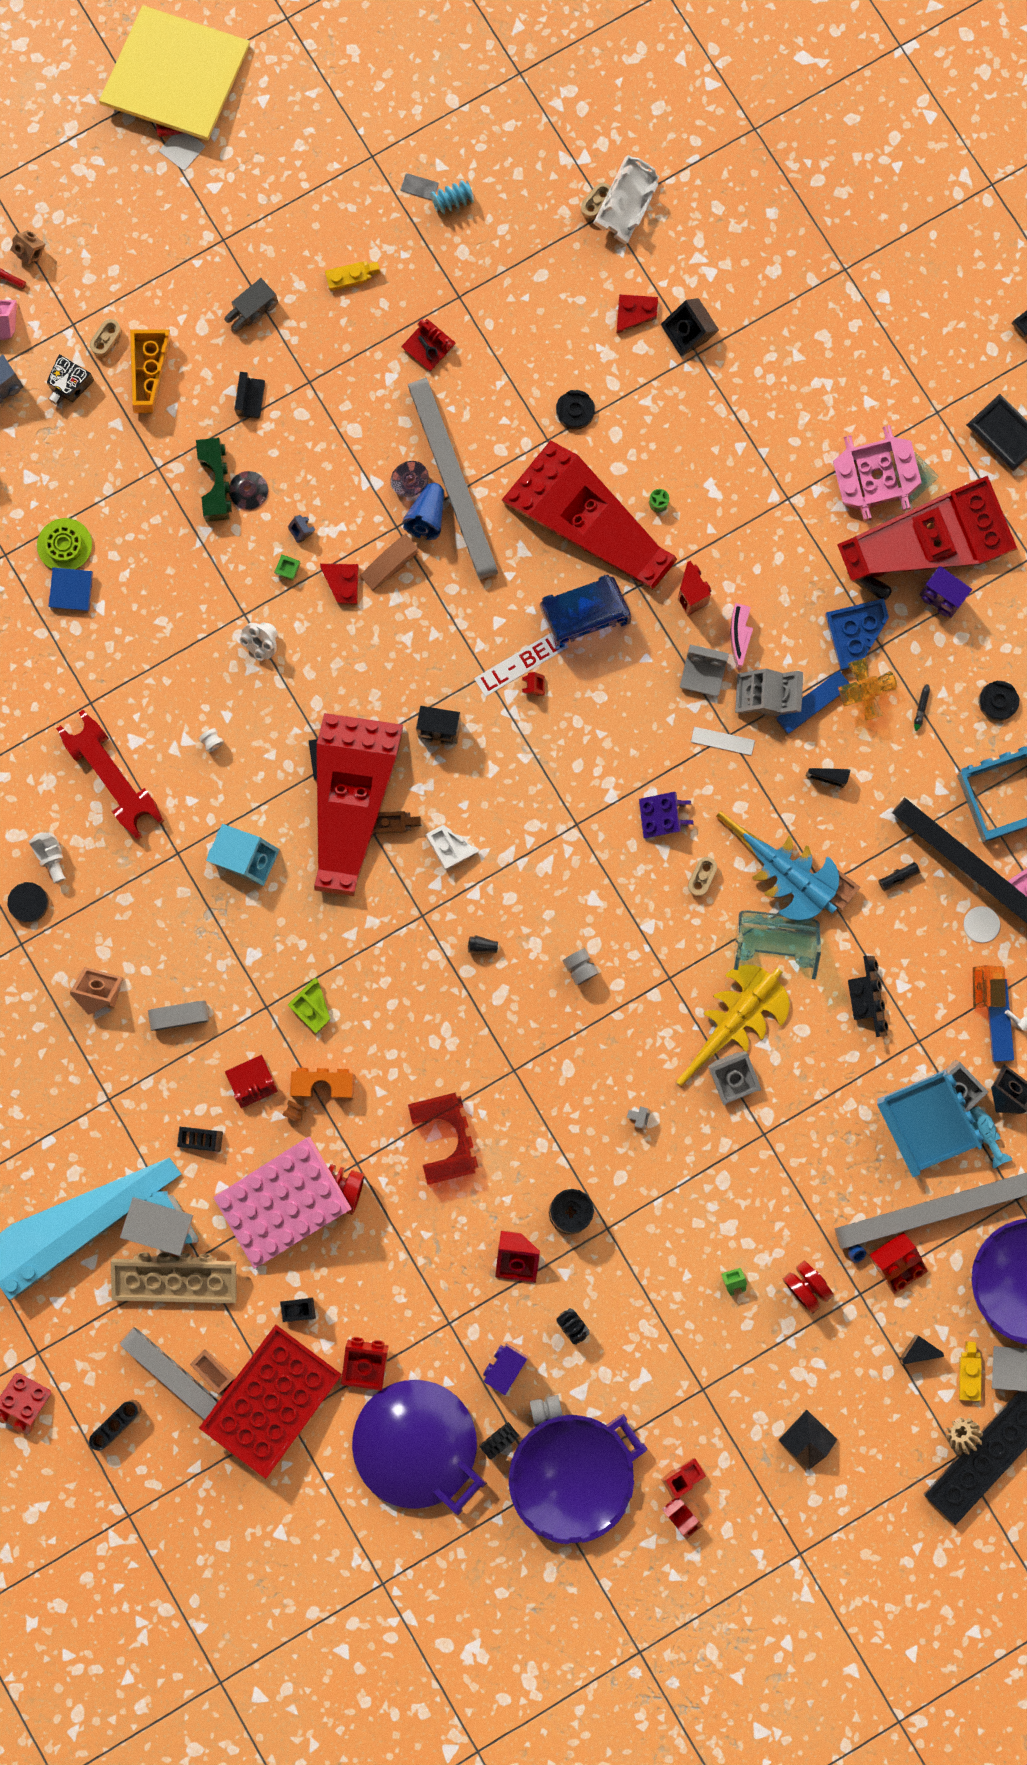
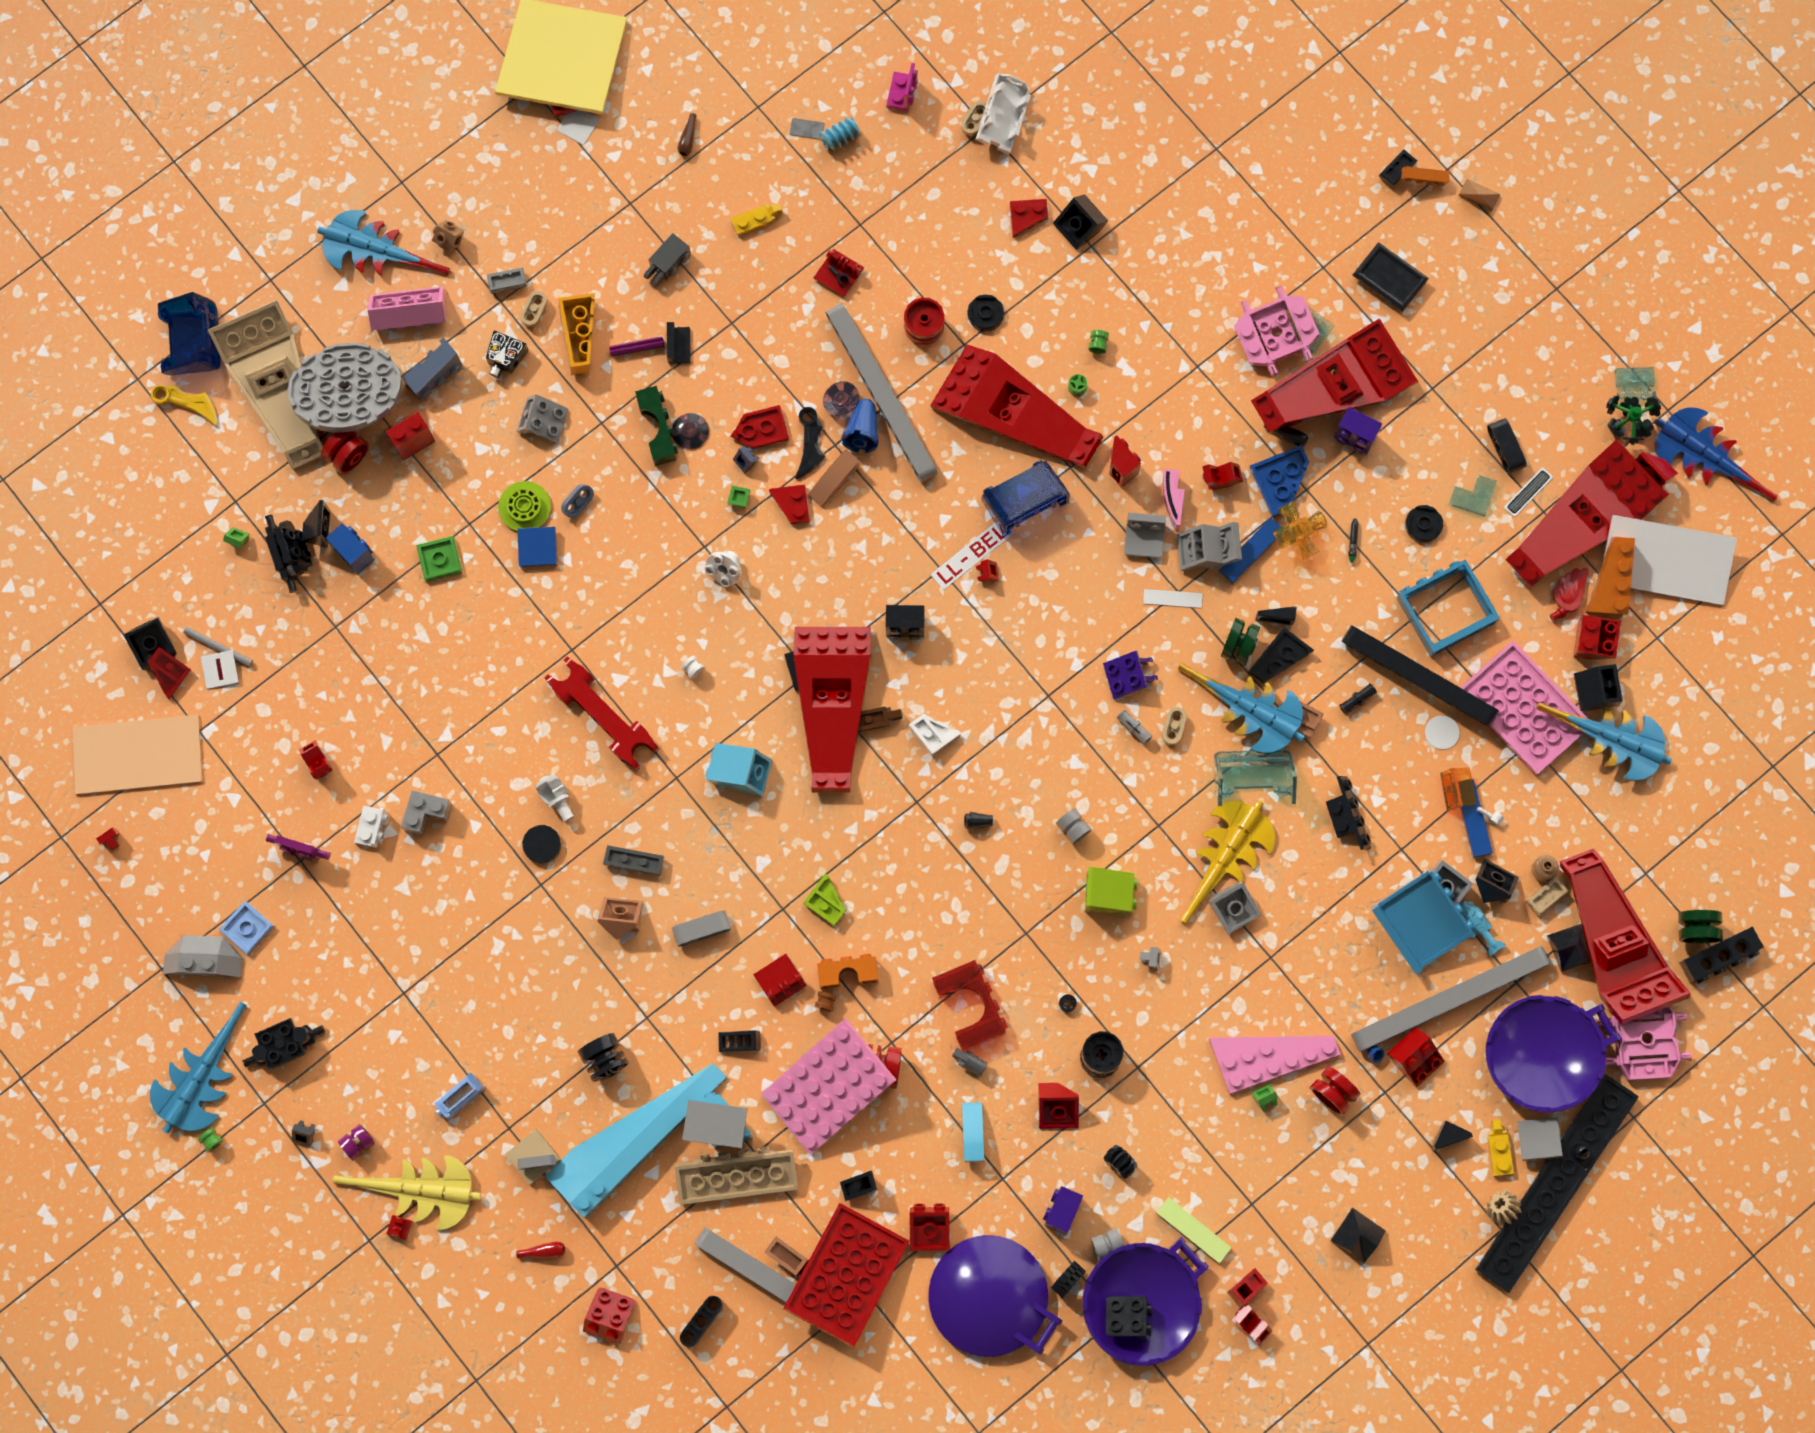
camera: 10 degrees left, 5 degrees down
none -> light grey plate [487,267,527,294]
none -> light grey bracket [516,394,568,443]
none -> sand blue plate [561,484,594,518]
none -> black wheel [577,1033,629,1082]
none -> dark grey plate [603,845,665,876]
none -> magenta axle [609,336,665,357]
none -> reddish brown piece [677,113,697,156]
none -> red tile [730,405,789,449]
none -> black piece [795,407,825,479]
none -> dark pink bracket [886,63,918,112]
none -> red wheel [904,297,945,345]
none -> dark grey hinge [952,1048,988,1078]
none -> medium azure slope [962,1102,984,1162]
none -> black bush [1059,994,1077,1012]
none -> lime slope [1085,867,1138,915]
none -> bright green wheel [1088,330,1109,354]
none -> black bracket [1106,1296,1152,1342]
none -> light grey pin [1117,710,1152,744]
none -> yellowish green tile [1156,1197,1232,1263]
none -> red brick [1202,462,1243,490]
none -> bright pink wing [1209,1036,1341,1094]
none -> dark green wheel [1220,617,1261,666]
none -> black wing [1249,627,1314,684]

